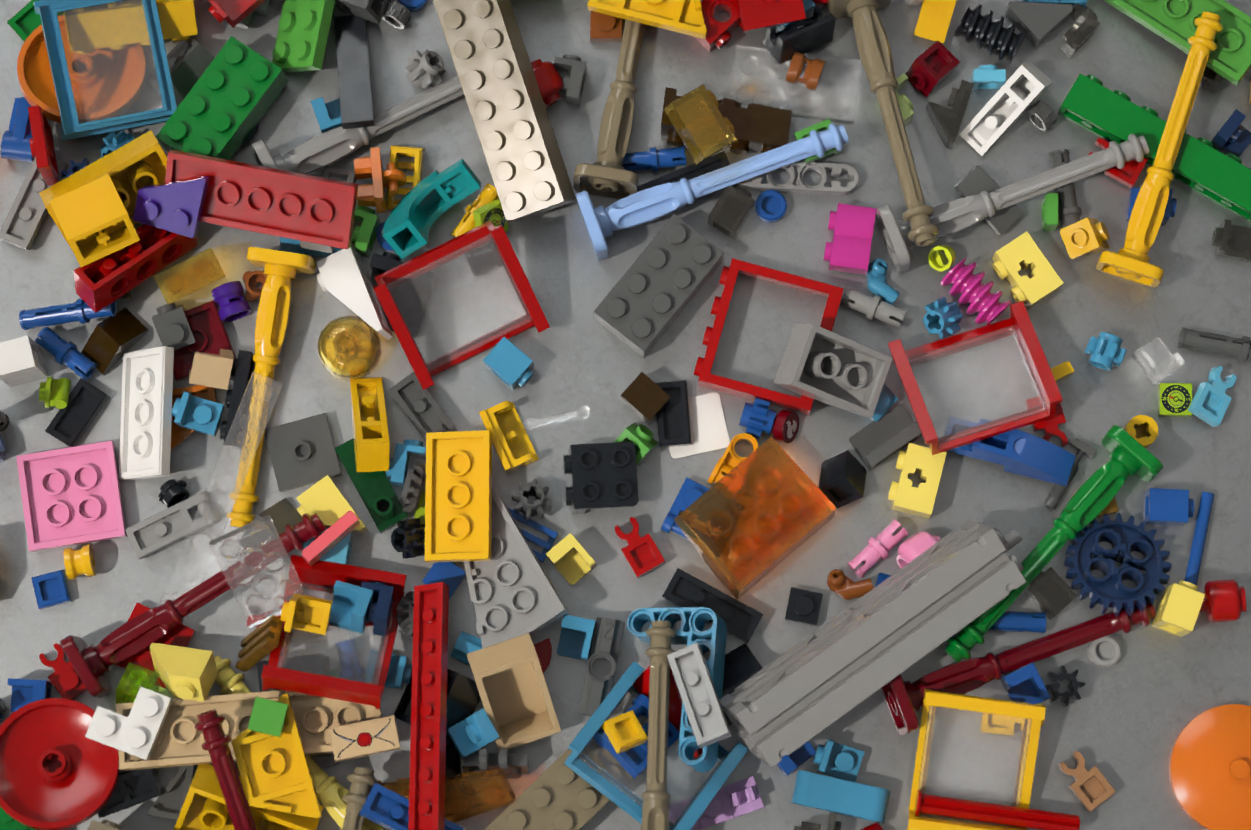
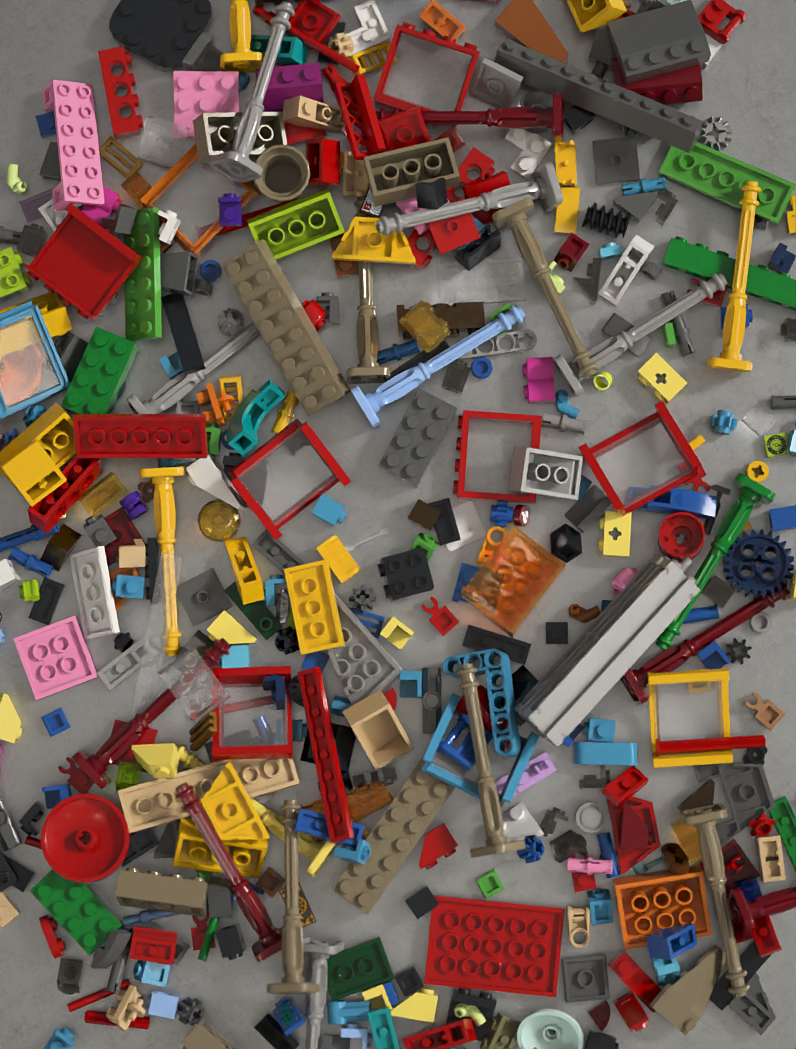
camera: 10 degrees left, 5 degrees up
yellow wheel [63,544,96,580] -> none
white plate [85,687,173,761] -> none
dark purple wing [133,176,210,238] -> none
bright green tile [248,697,289,738] -> none
yellow bracket [280,593,333,635] -> none
coral tile [301,511,360,566] -> none
dark azure panel [329,581,373,634] -> none
tan tile [329,715,401,762] -> none
dark azure bracket [447,708,500,758] -> none
lime tile [473,199,509,232] -> none
yellow tile [602,710,648,754] -> none
light grey plate [667,643,732,748] -> none
dark orange wheel [785,51,825,91] -> none
bright pink pin [847,519,908,578] -> none
dark azure gear [922,297,964,339] -> none
dark pink piece [940,257,1012,326] -> none
yellow bracket [1060,217,1110,259] -> none
none -> red wheel [658,512,705,563]

